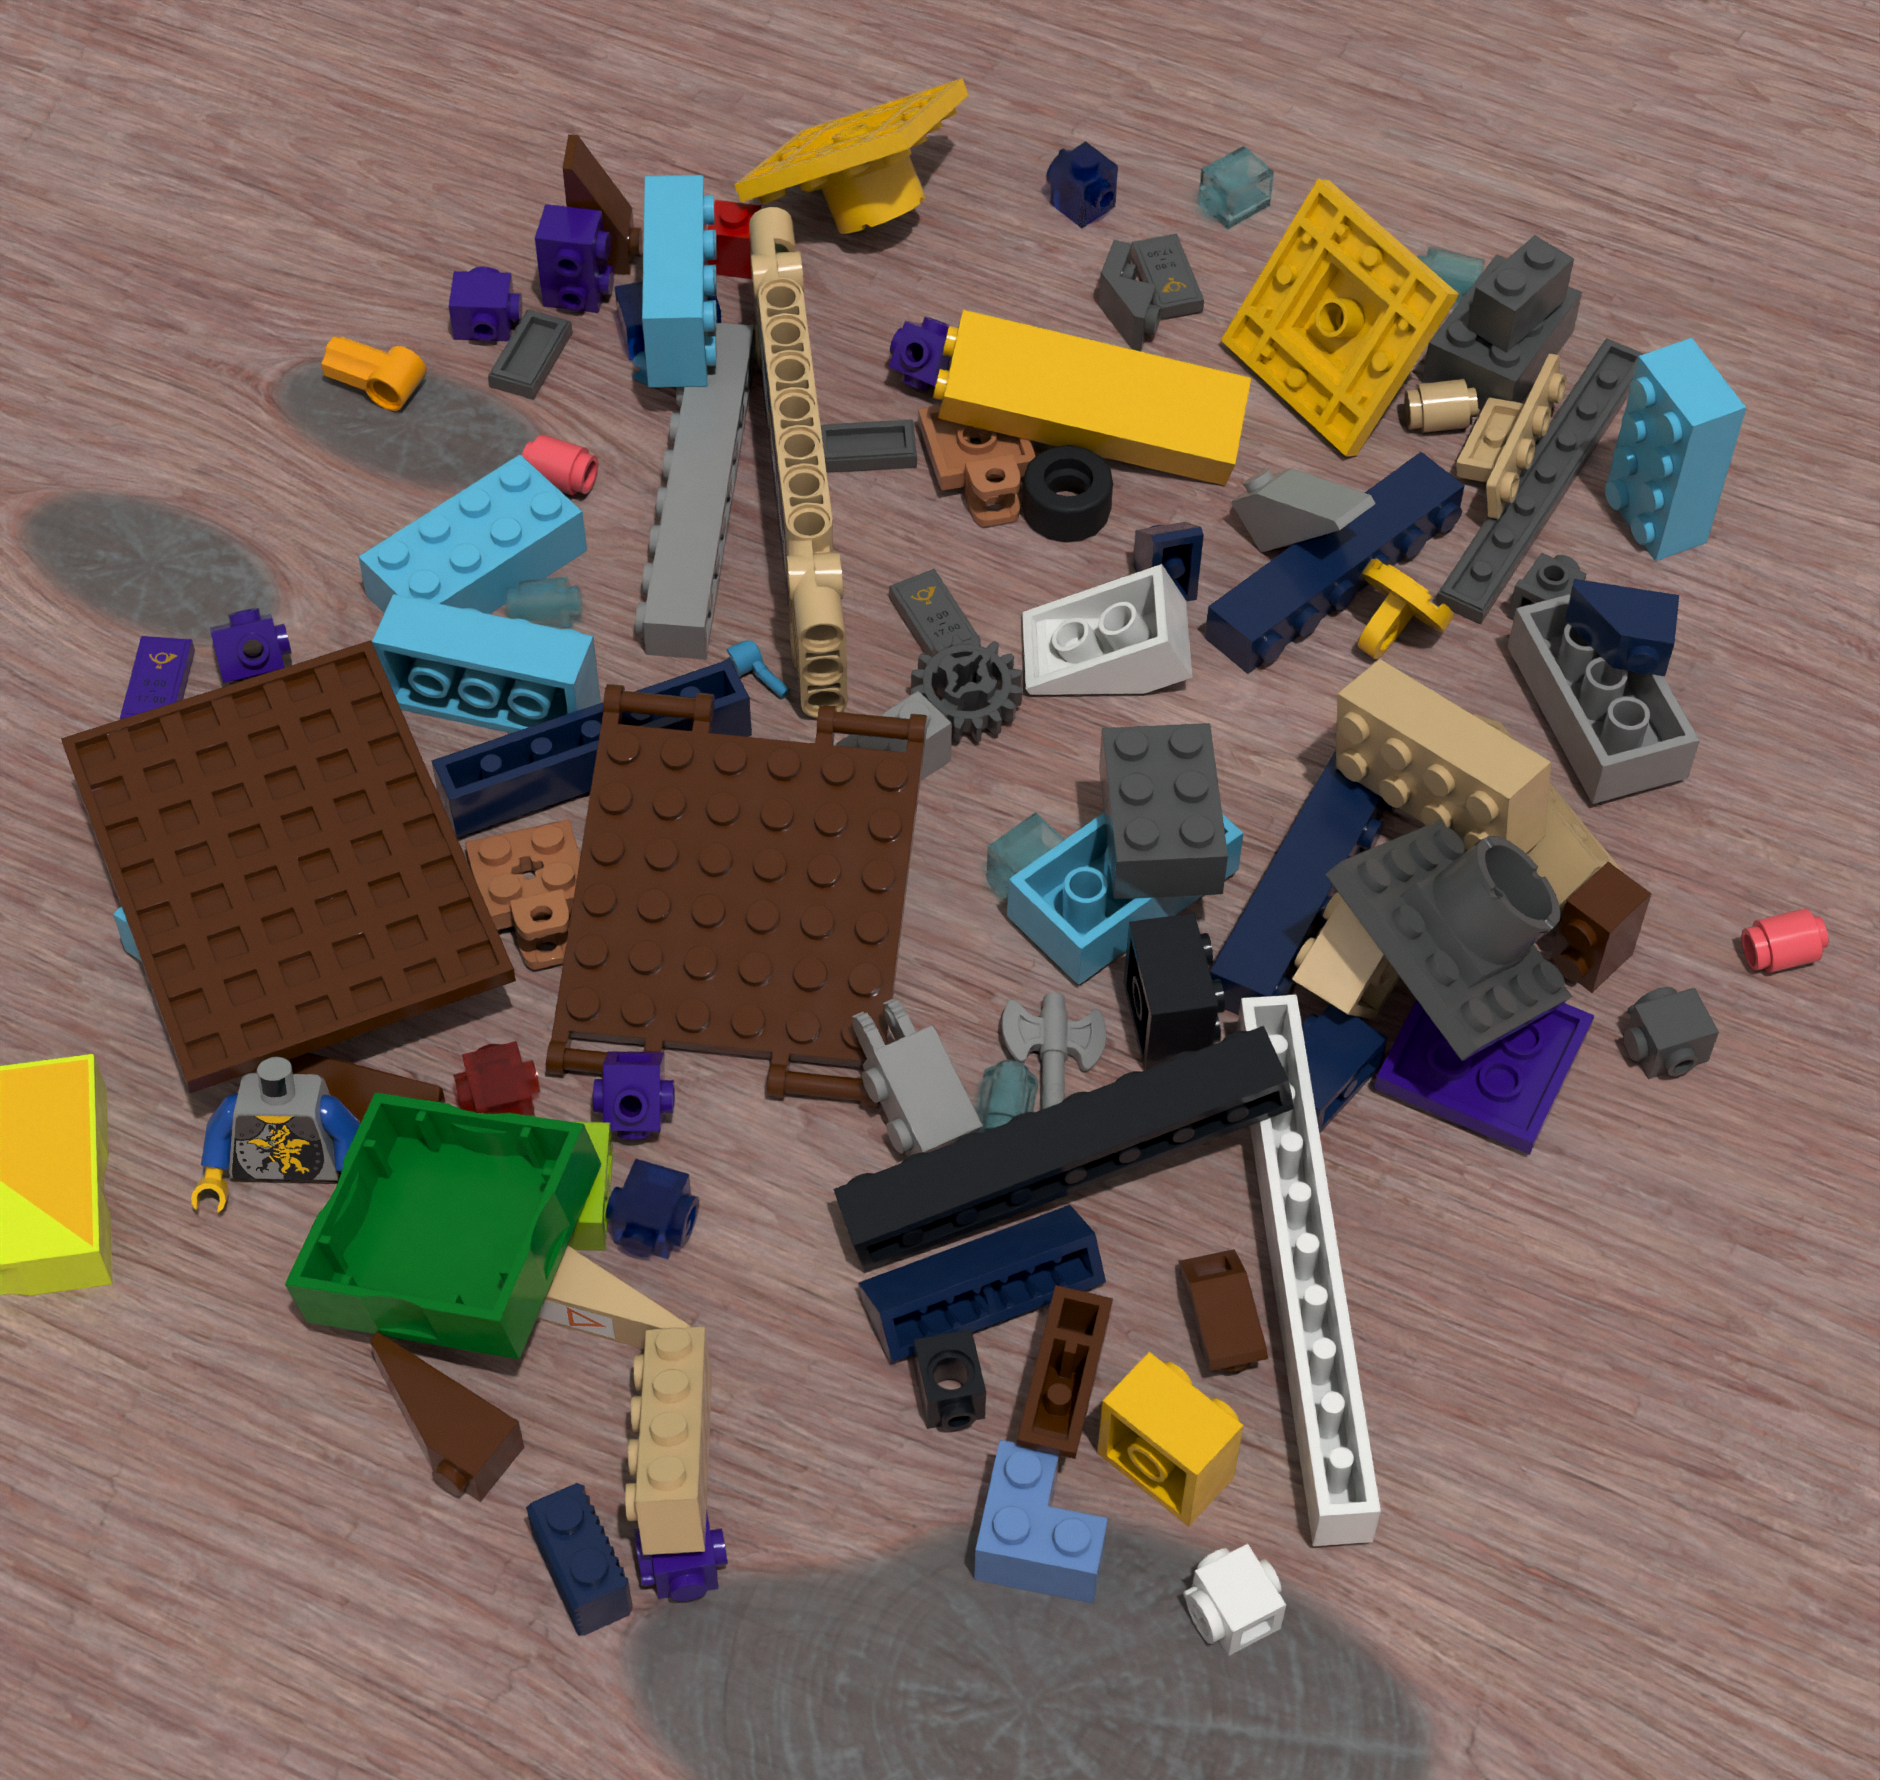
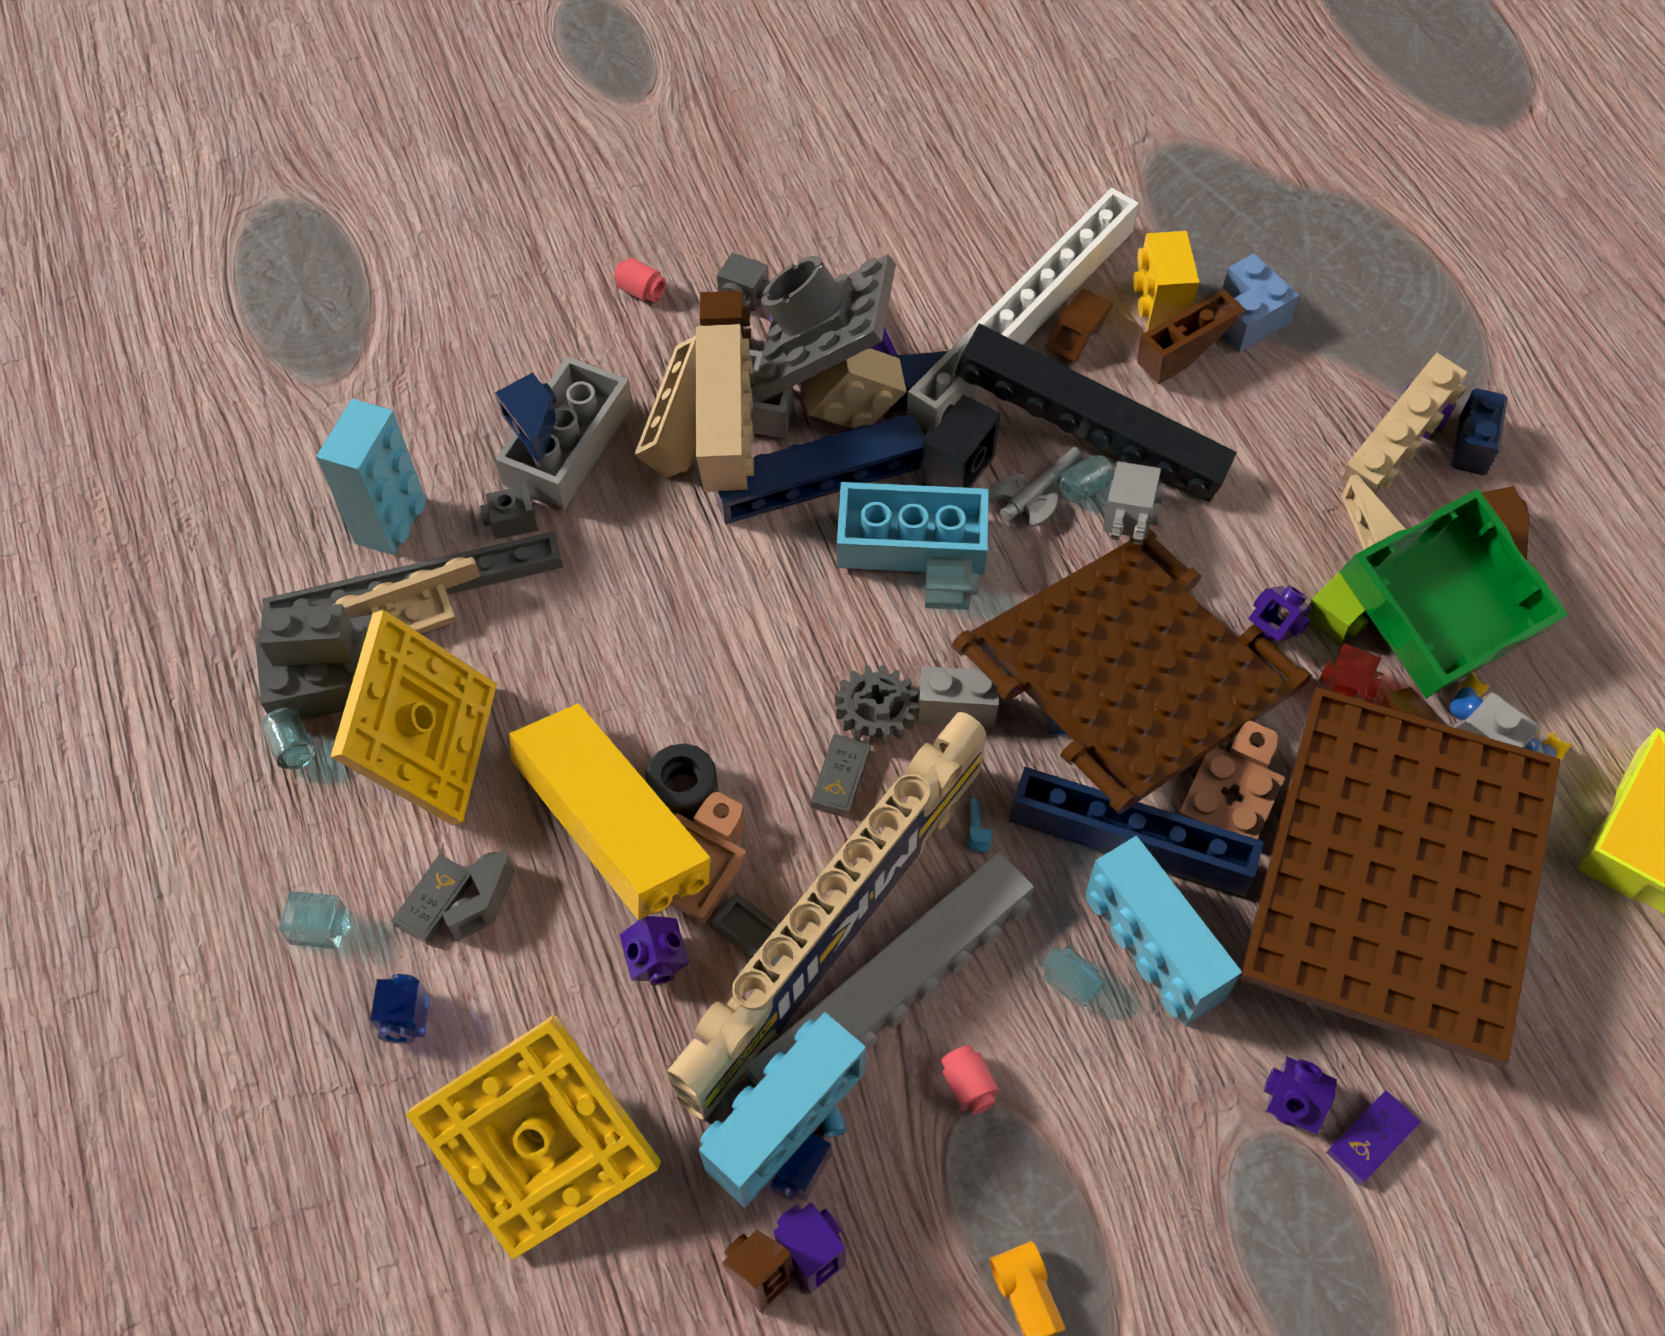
camera: 135 degrees left, 5 degrees up
medium azure brick [358,454,587,614] -> none
dark purple brick [448,266,523,341] -> none
dark grey tile [488,309,573,400] -> none
clear blue brick [606,1158,700,1259] -> none
red brick [707,200,762,279] -> none
dark blue brick [858,1205,1106,1362] -> none
black brick [914,1329,986,1430] -> none
white slope [1022,564,1193,695] -> none
dark grey brick [1099,723,1228,899] -> none
dark blue slope [1133,522,1204,602] -> none
white brick [1183,1544,1286,1656] -> none
dark blue brick [1205,452,1465,674] -> none
light grey slope [1231,468,1376,553] -> none
yellow tile [1358,558,1454,659] -> none

